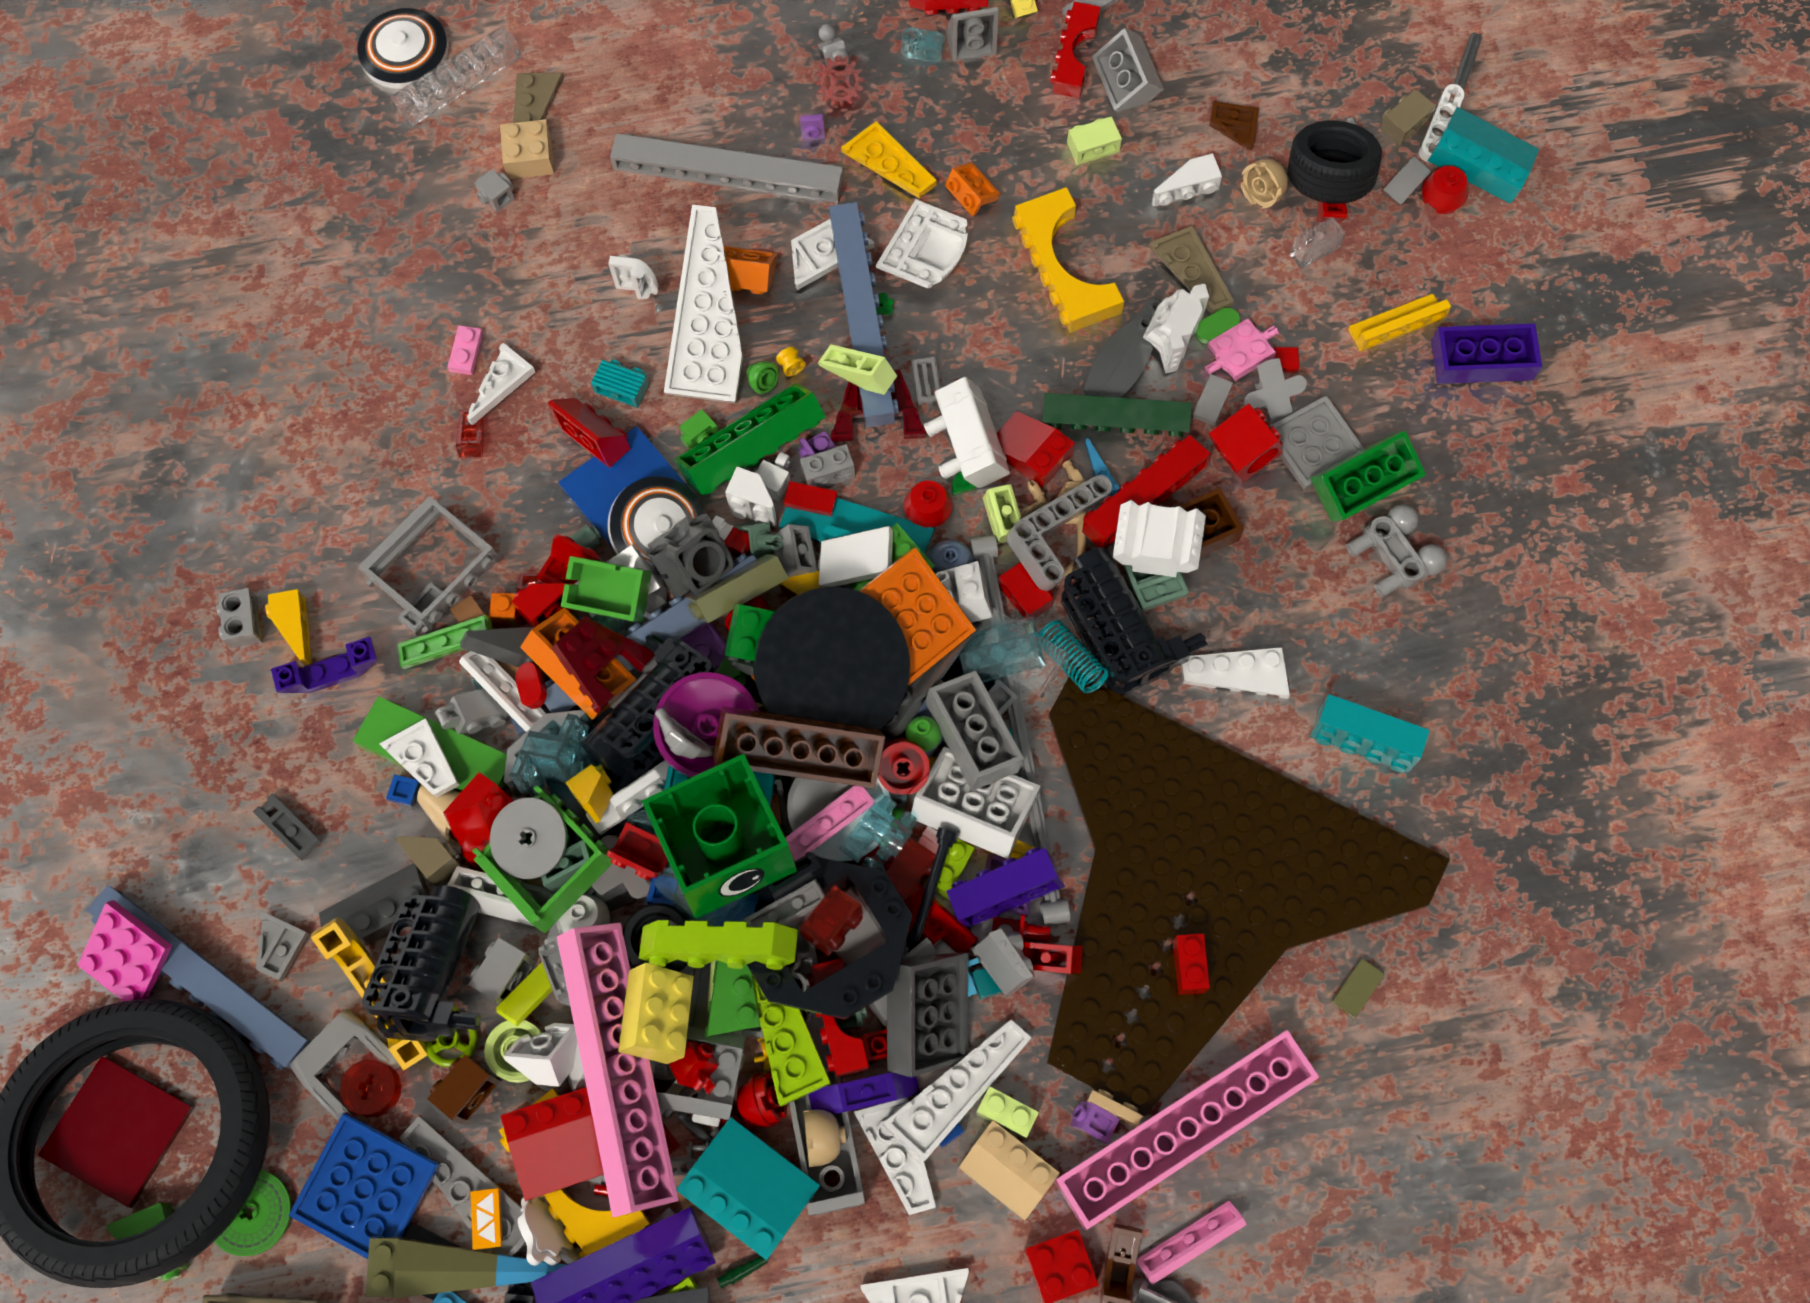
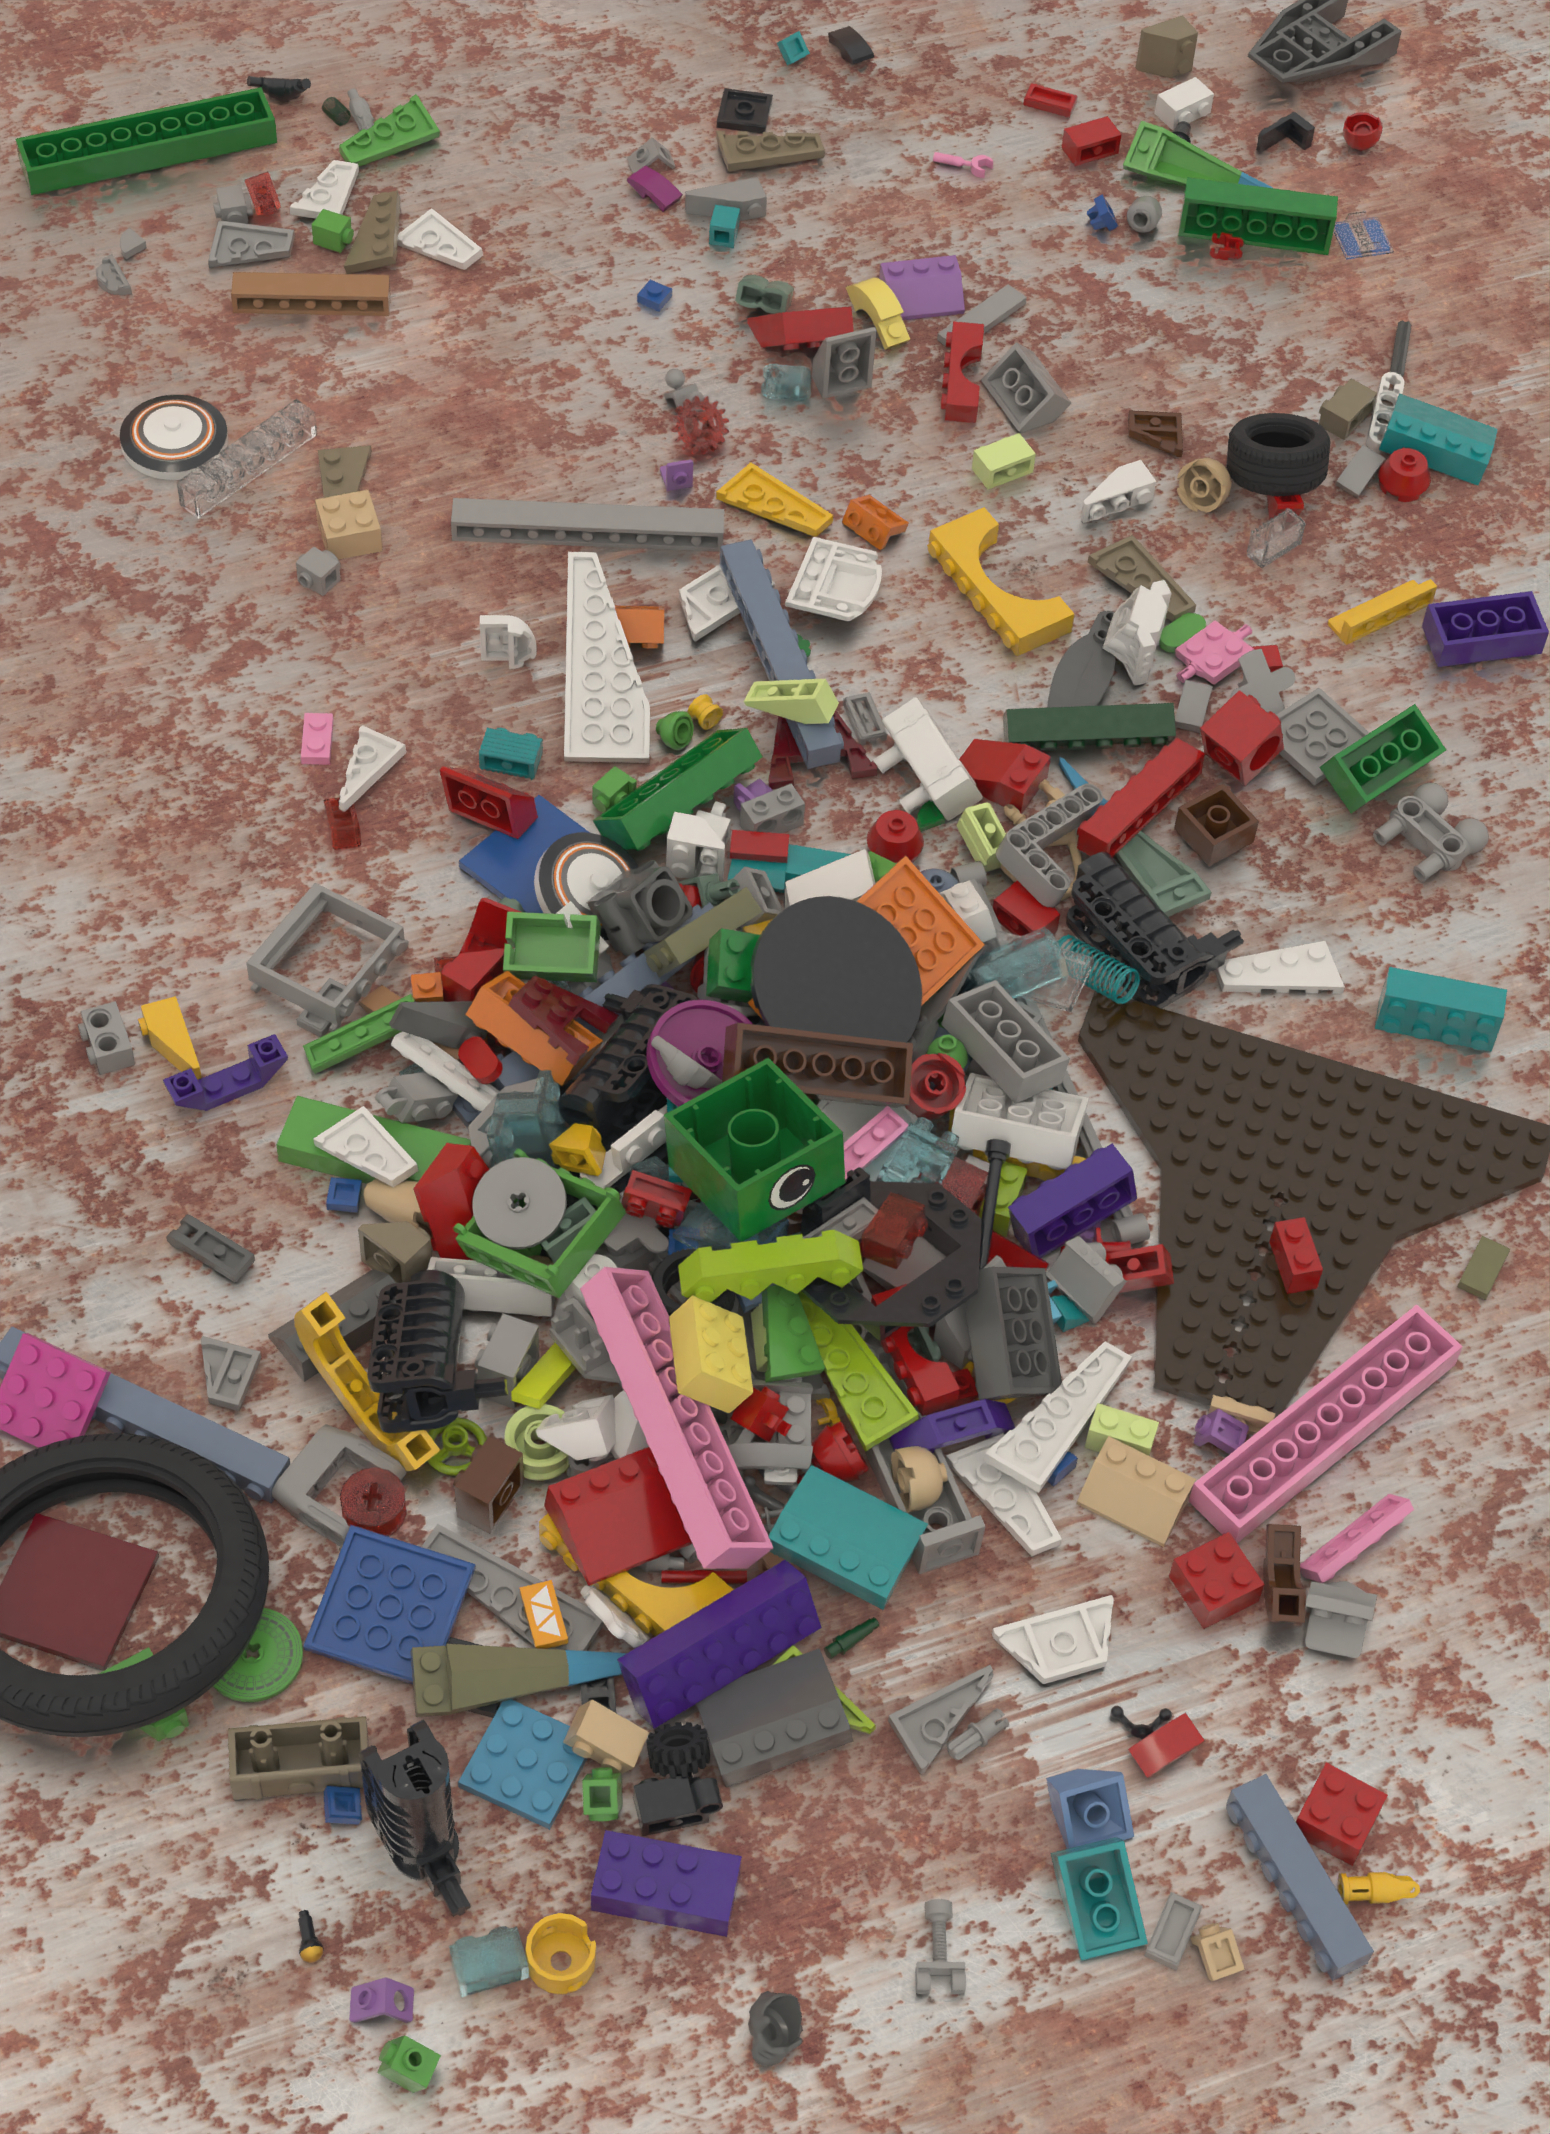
camera: 15 degrees left, 15 degrees down
white slope [1113,500,1206,577] -> none

